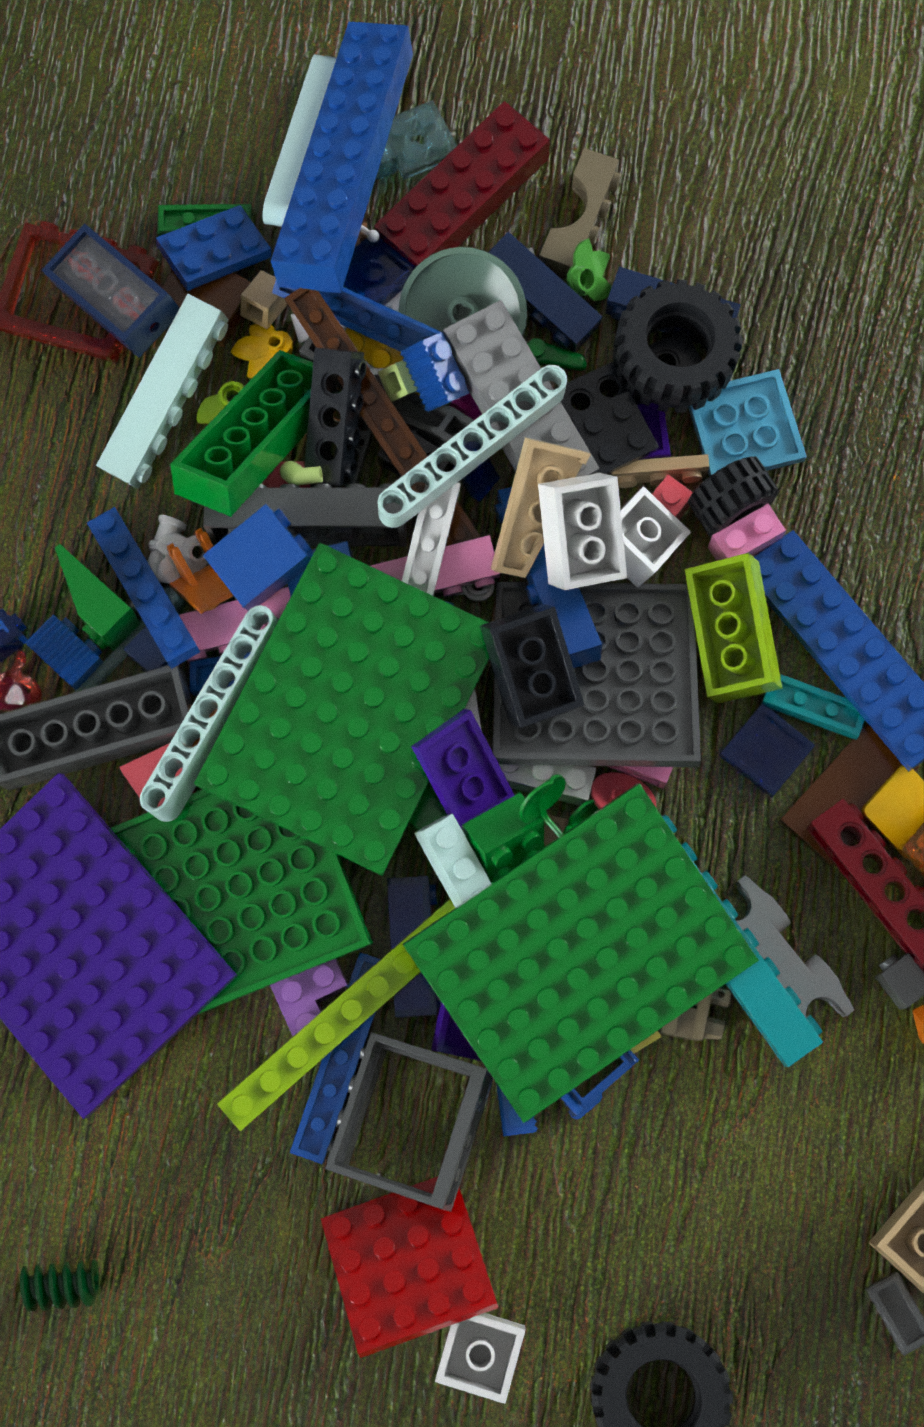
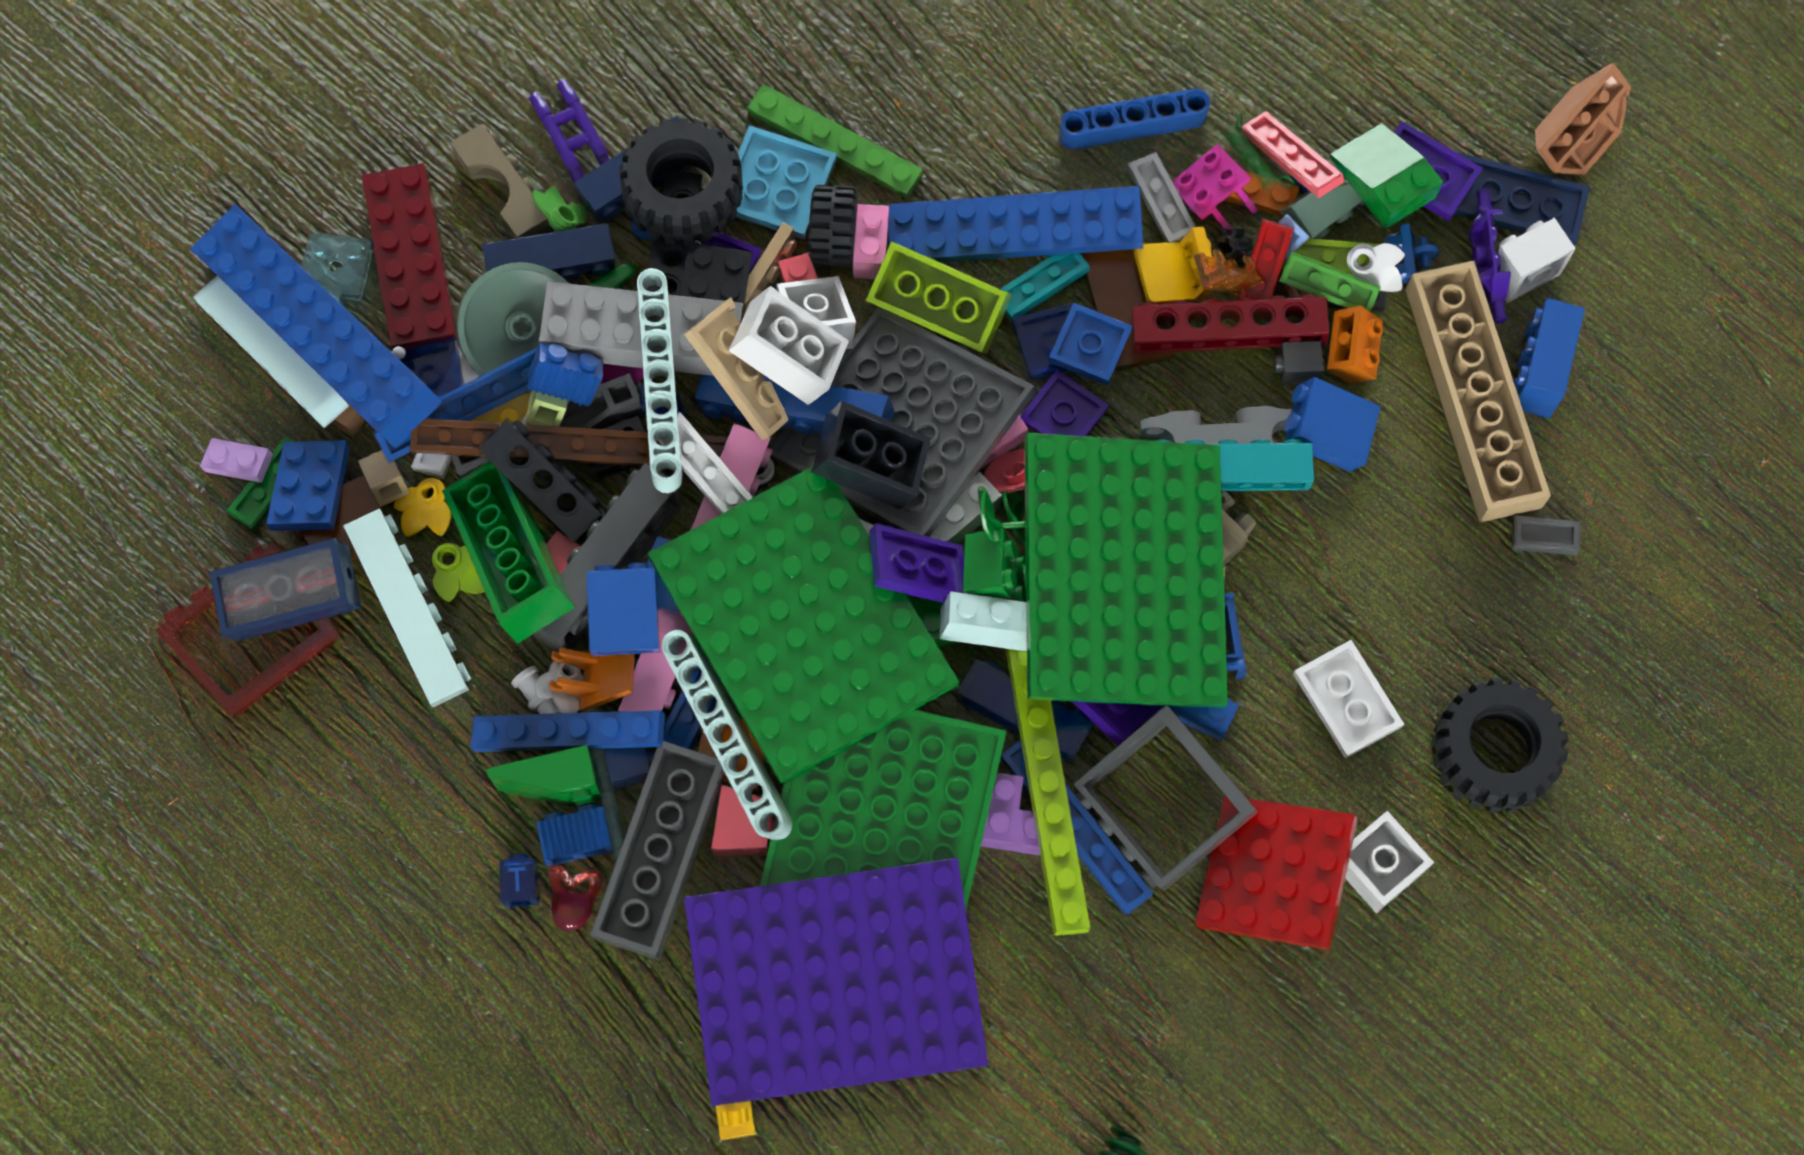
camera: 60 degrees left, 5 degrees down
yellowish green arm [280,461,323,486] -> none
none -> lavender plate [200,438,273,483]
none -> dark purple piece [529,79,610,183]
none -> bright green plate [747,84,923,199]
none -> dark purple plate [1020,370,1109,437]
none -> blue plate [1048,302,1133,386]
none -> blue brick [1284,377,1381,472]
none -> white plate [1293,640,1404,759]

